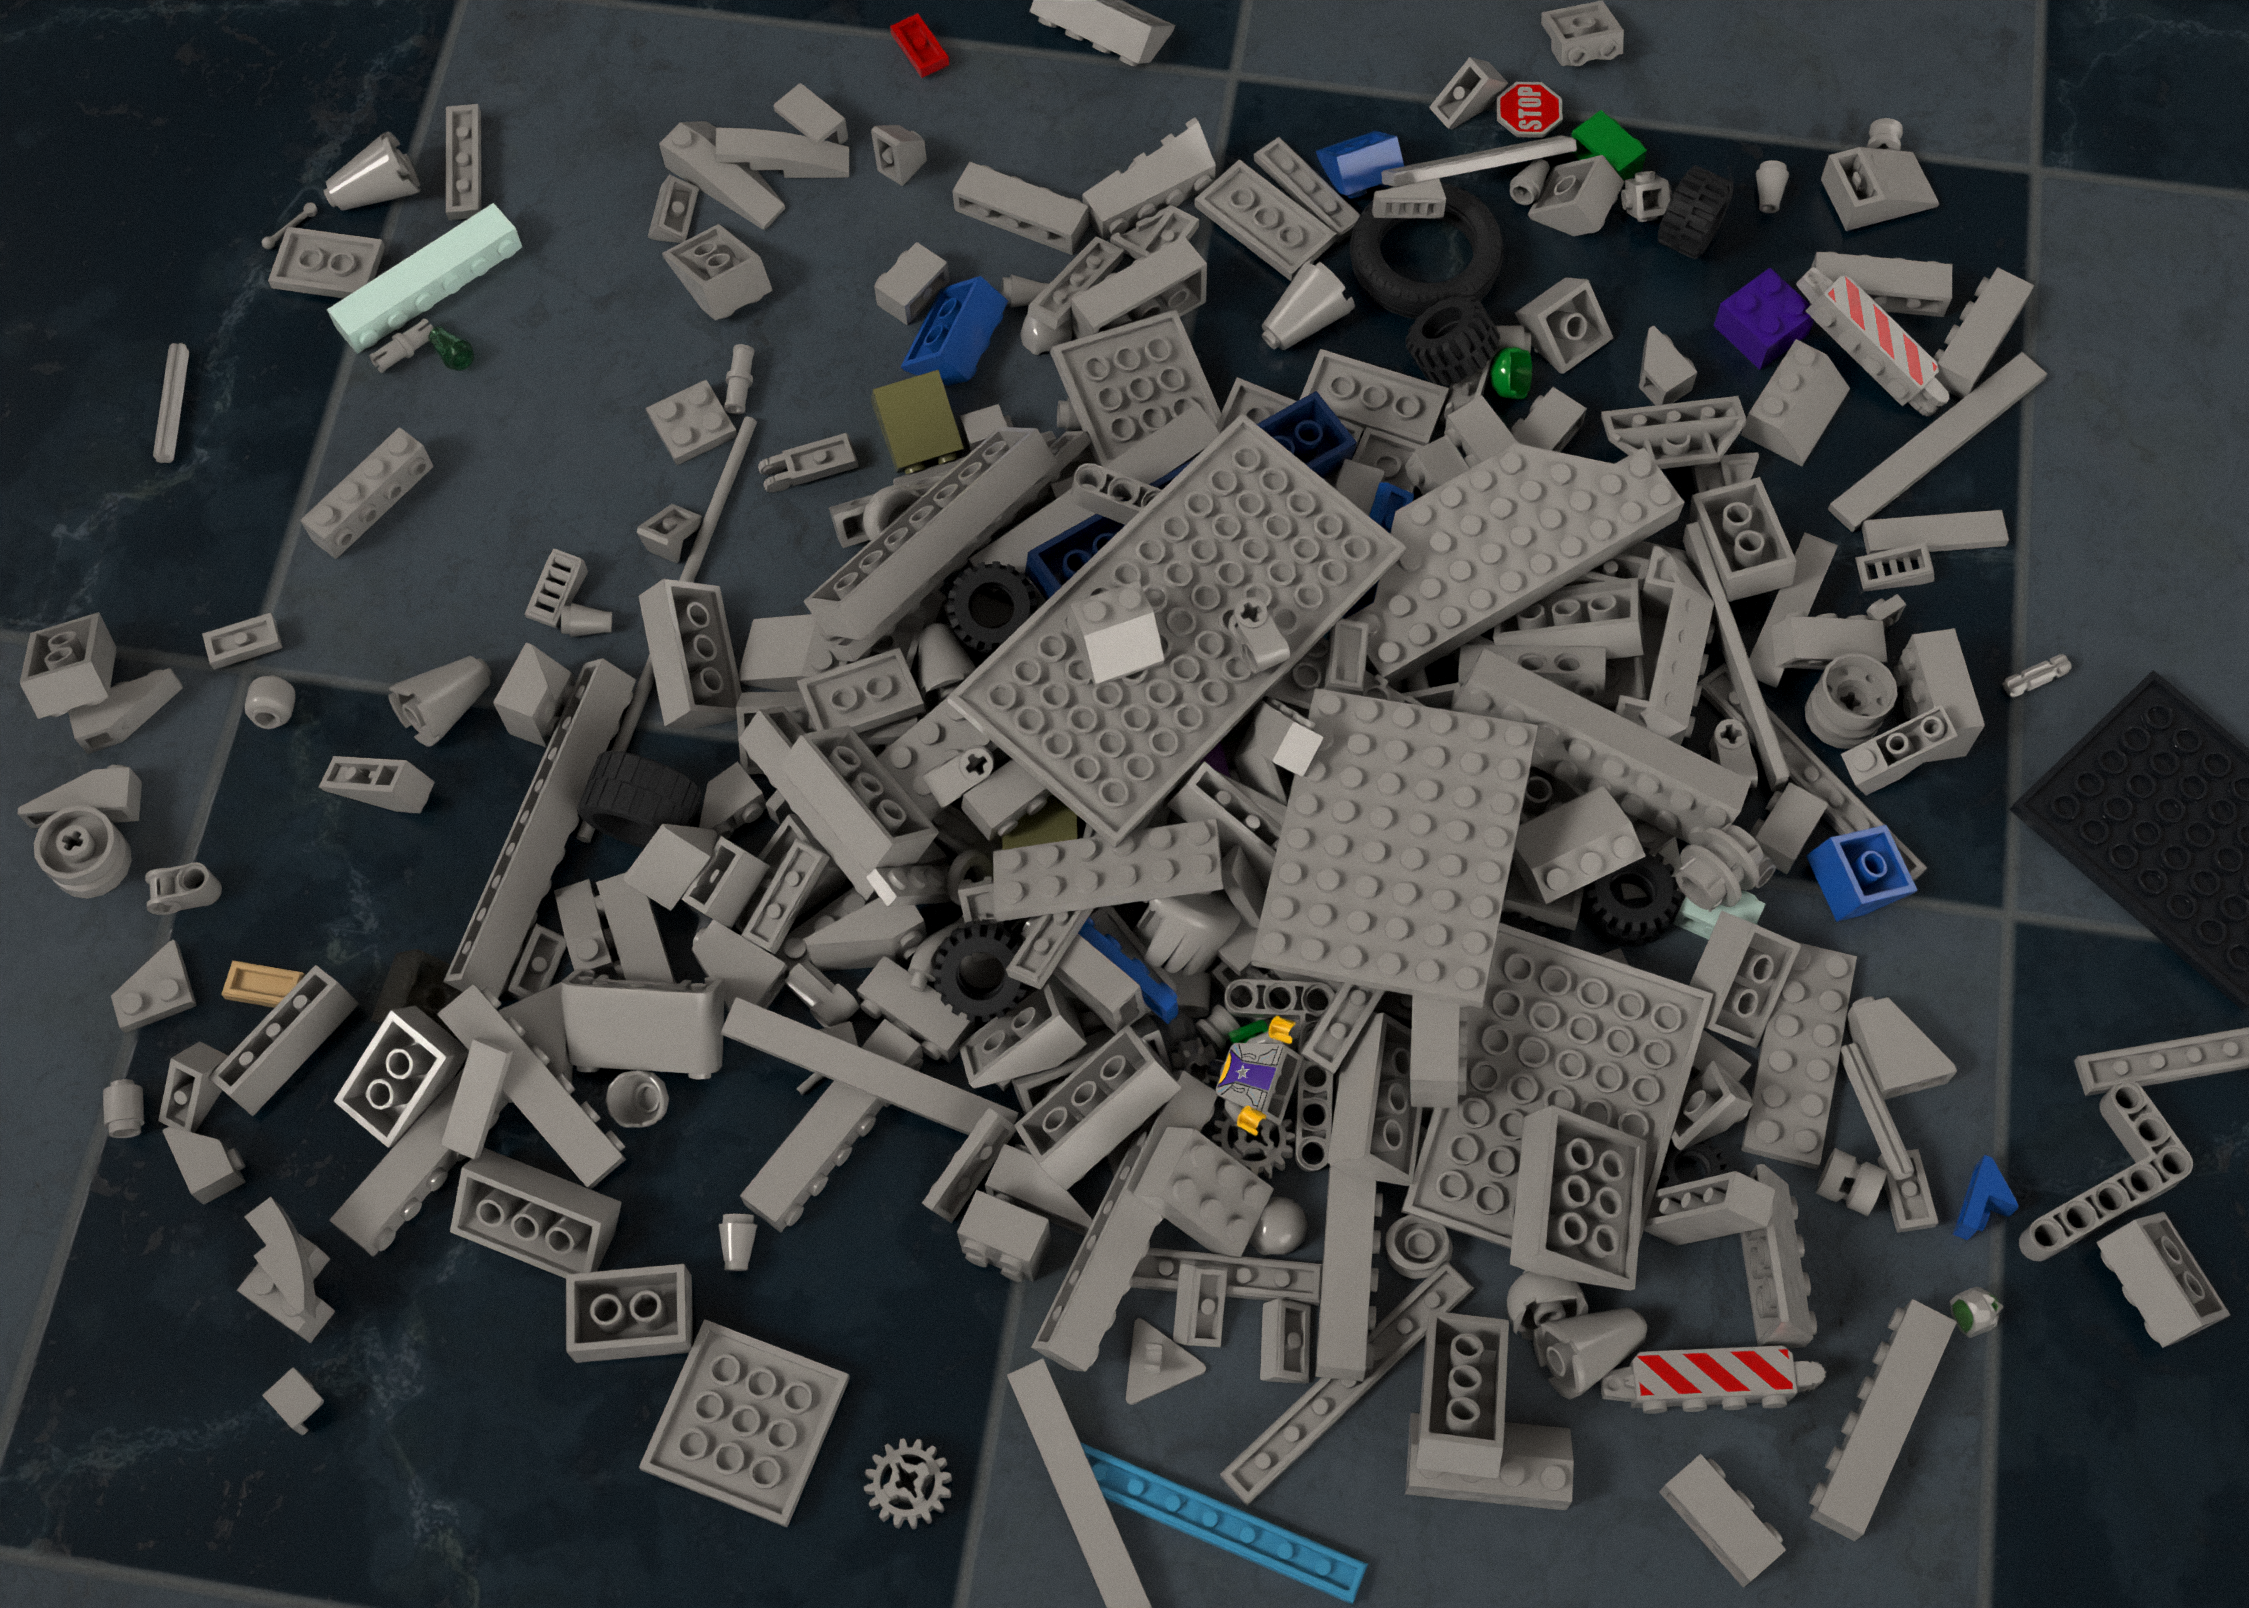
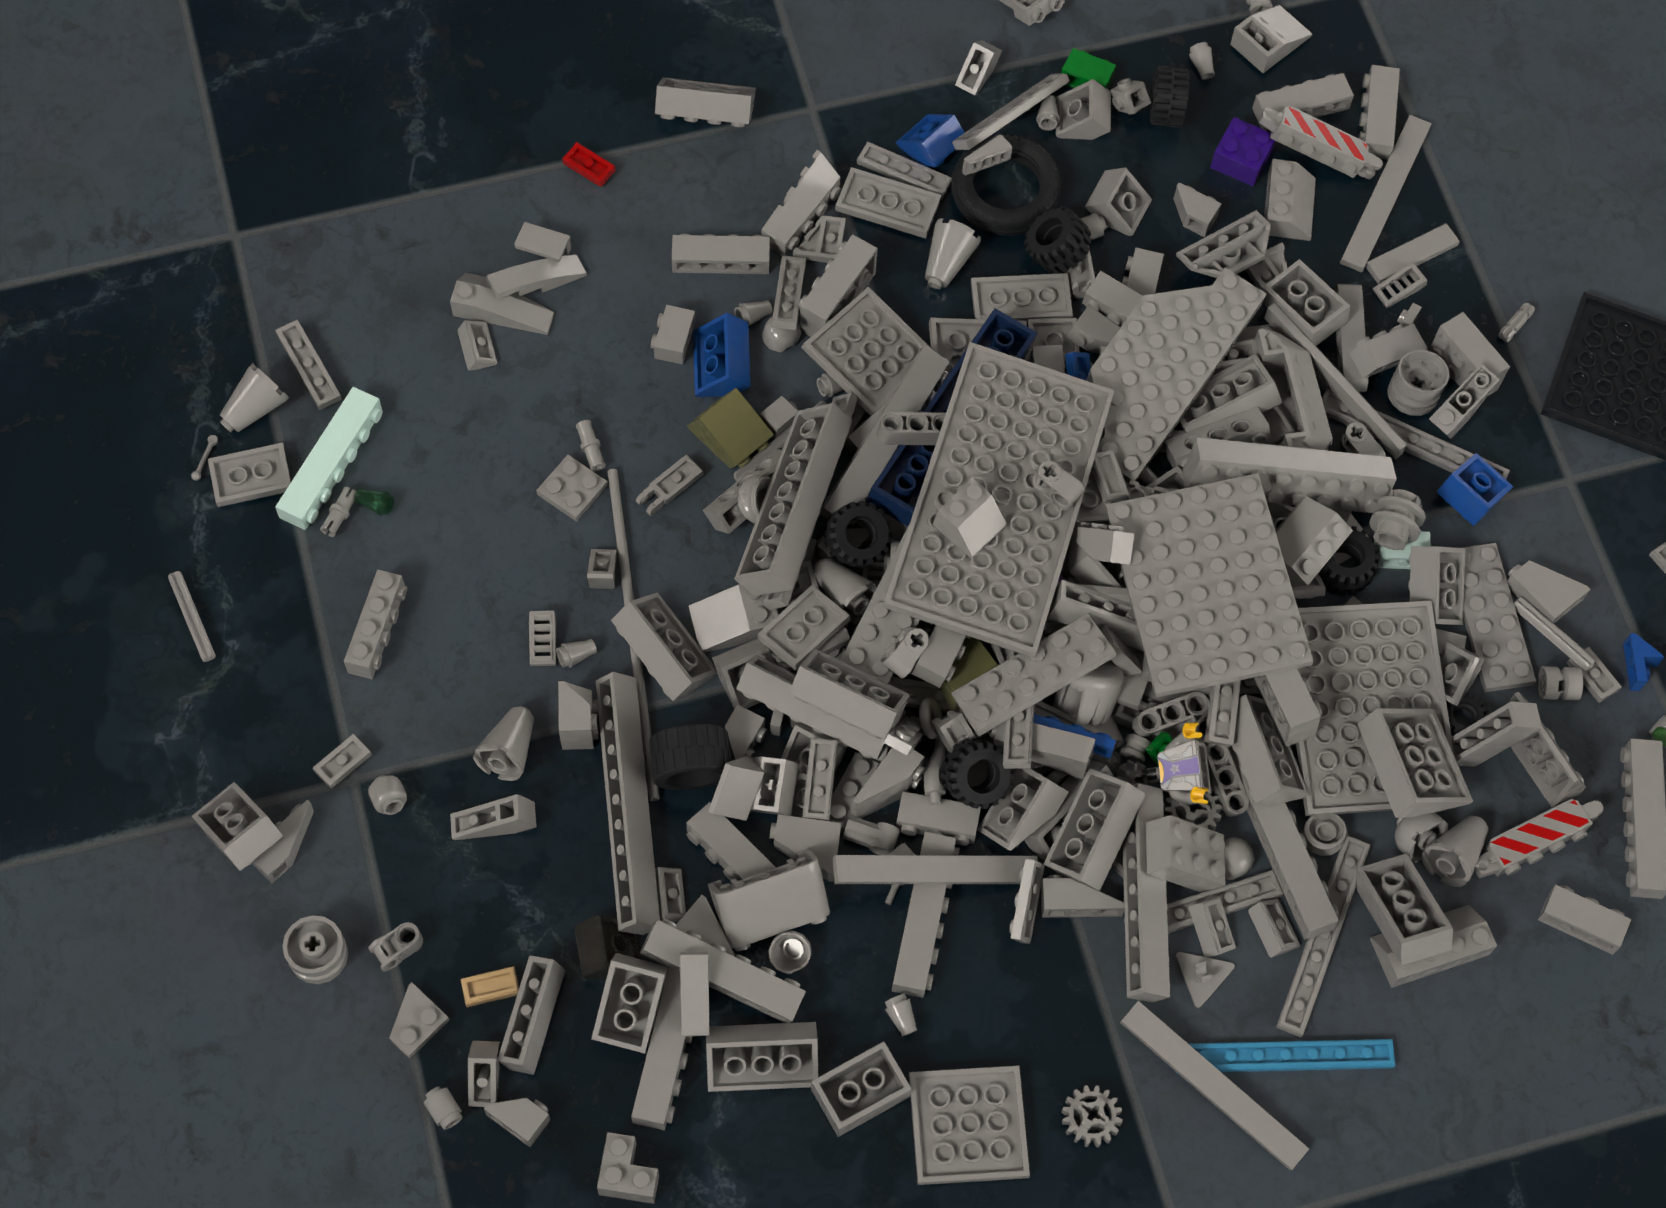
camera: 30 degrees left, 0 degrees up
light grey slope [17,765,142,828] -> none
light grey slope [244,1196,316,1324] -> none
light grey slope [554,879,618,980] -> none
light grey slope [662,224,773,321] -> none
light grey slope [871,125,927,186] -> none
light grey brick [957,1190,1052,1282] -> none
green hair [1489,347,1532,399] -> none
piece [1496,82,1563,138] -> none
light grey brick [1750,782,1829,874] -> none

